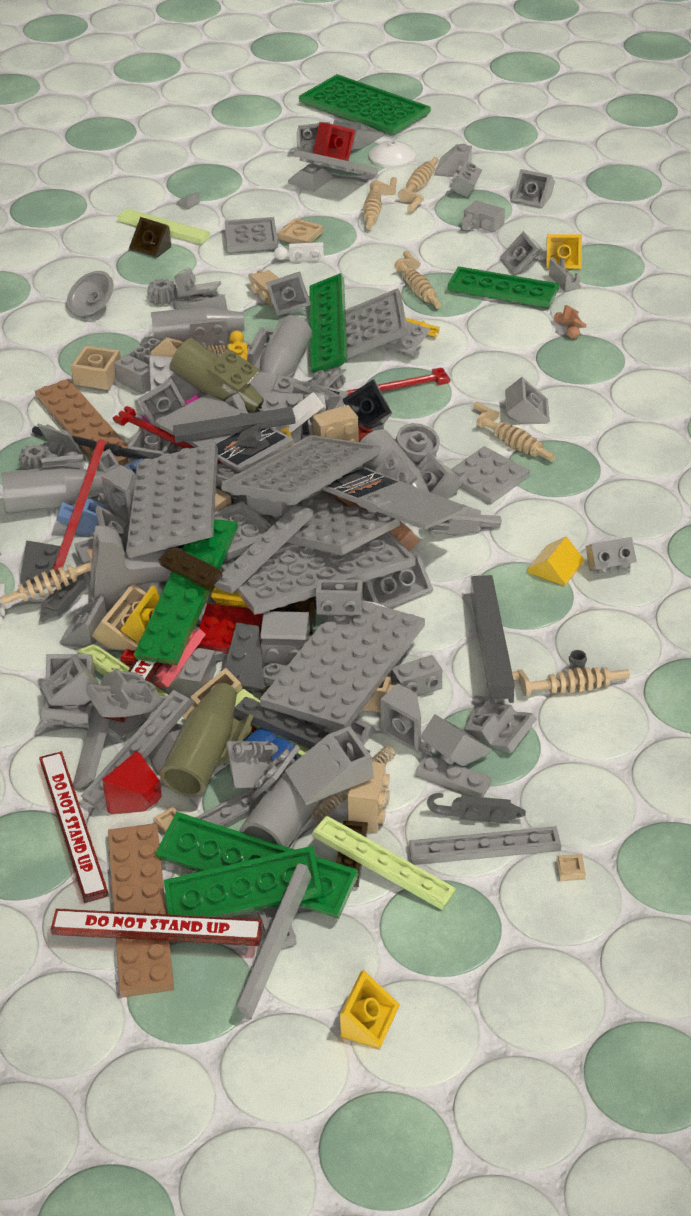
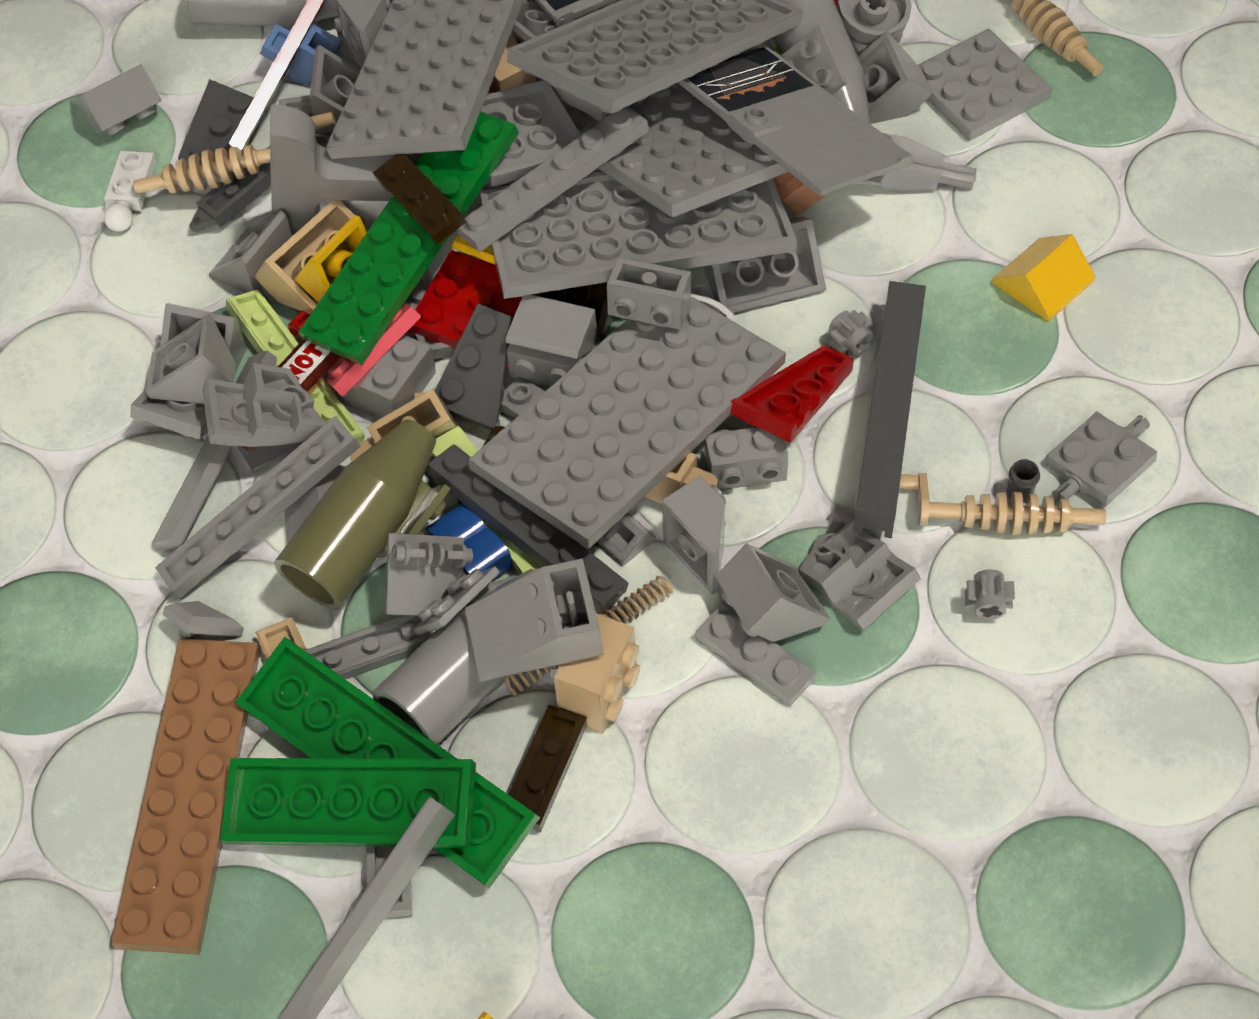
camera: 15 degrees right, 15 degrees up
tile [39,751,109,903] -> none
tile [50,908,263,946] -> none
red slope [102,751,162,814] -> none
yellowish green tile [312,815,456,910] -> none
light grey tile [409,826,561,865] -> none
dark grey plate [427,793,526,823] -> none
tan tile [556,854,586,881] -> none
light grey brick [585,537,637,574] -> none
none -> light grey piece [163,601,244,639]
none -> red wing [730,345,854,443]
none -> light grey gear [829,310,874,356]
none -> light grey gear [965,569,1015,619]
none -> light grey plate [1046,411,1158,506]

